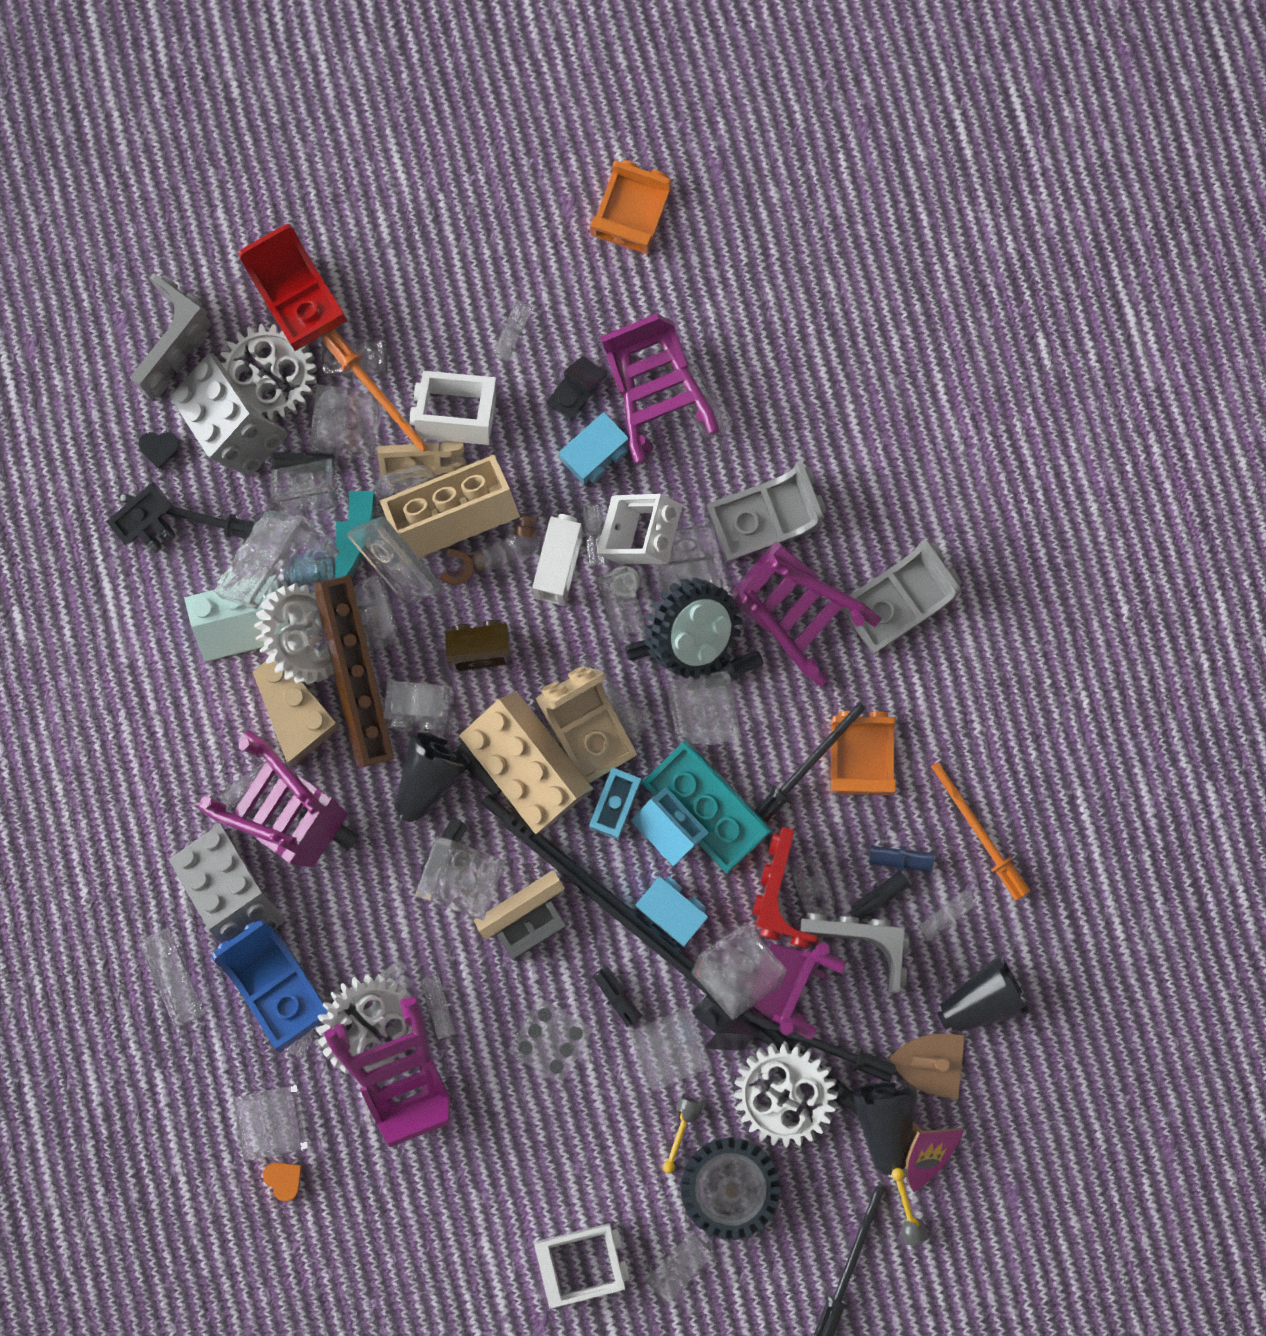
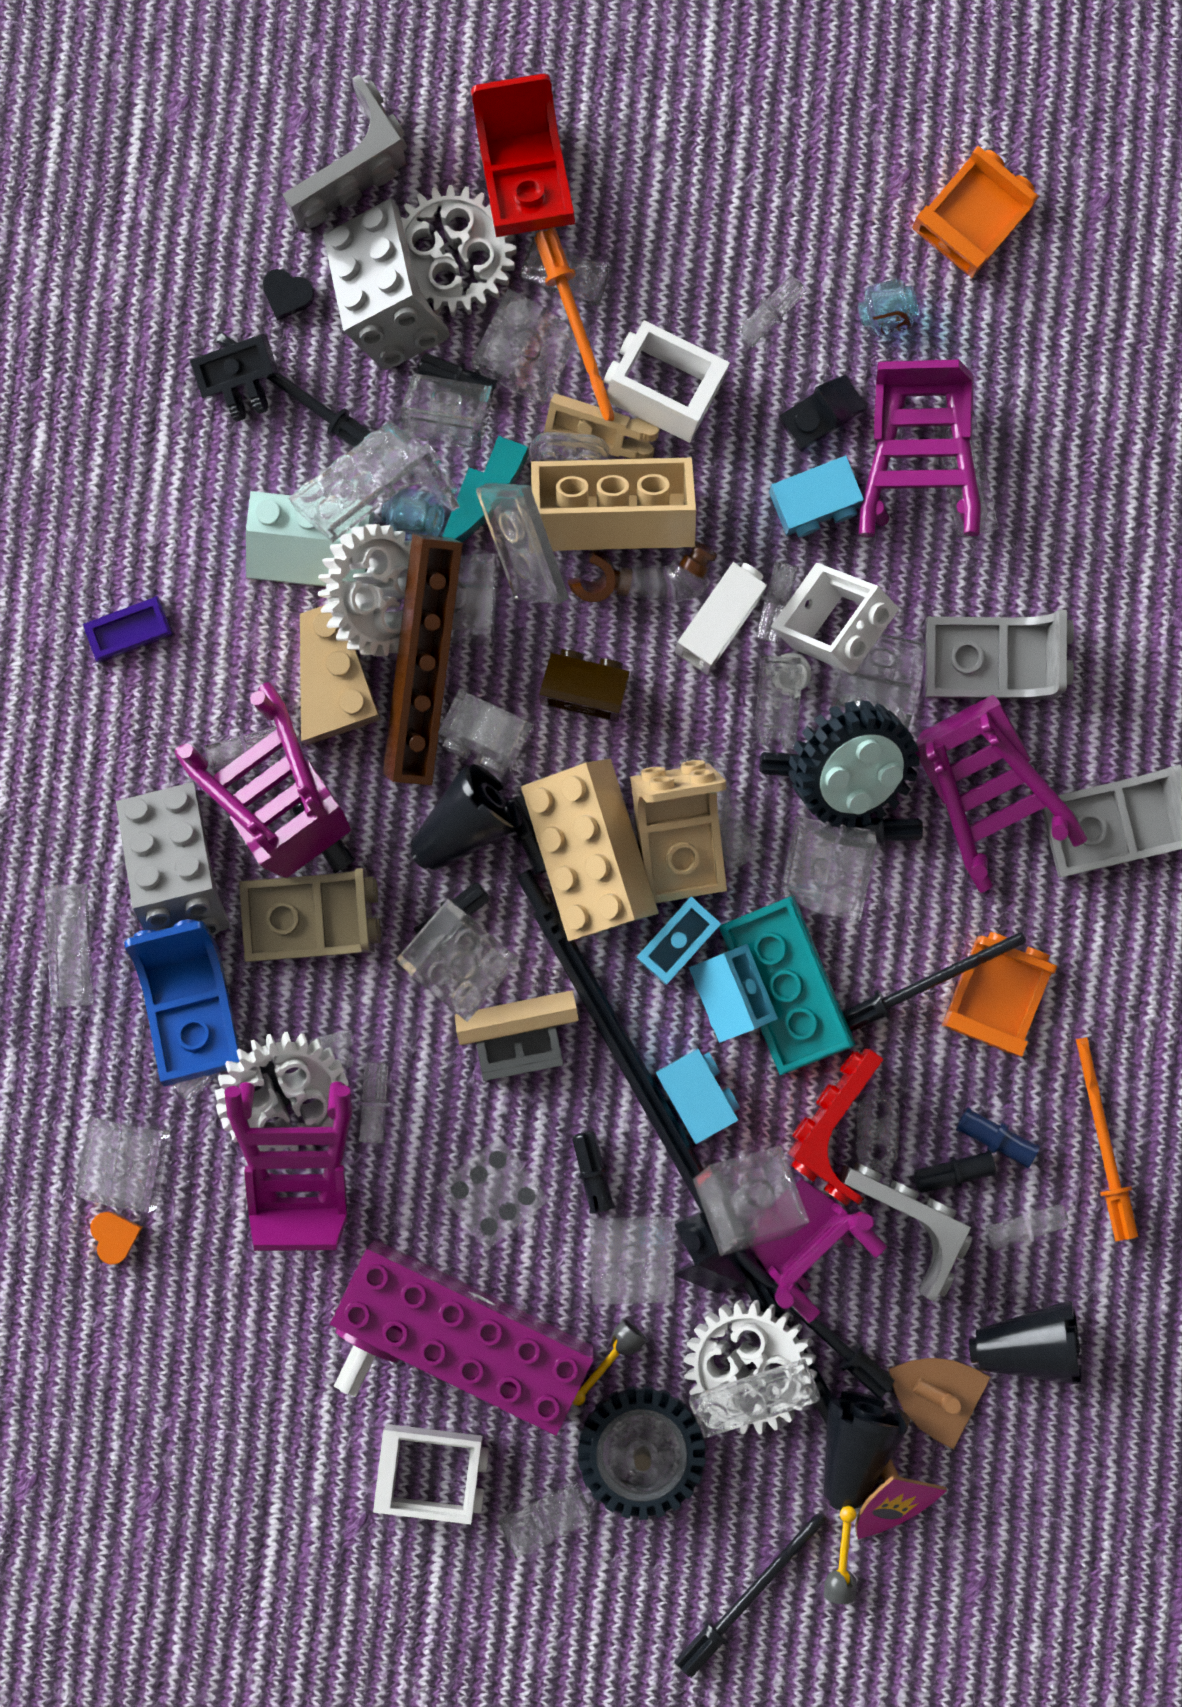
camera: 15 degrees right, 5 degrees up
none -> dark purple tile [83,596,173,663]
none -> dark tan bracket [239,868,381,962]
none -> magenta piece [329,1239,594,1436]
none -> clear plate [689,1358,820,1438]
none -> clear light blue head [858,279,919,336]

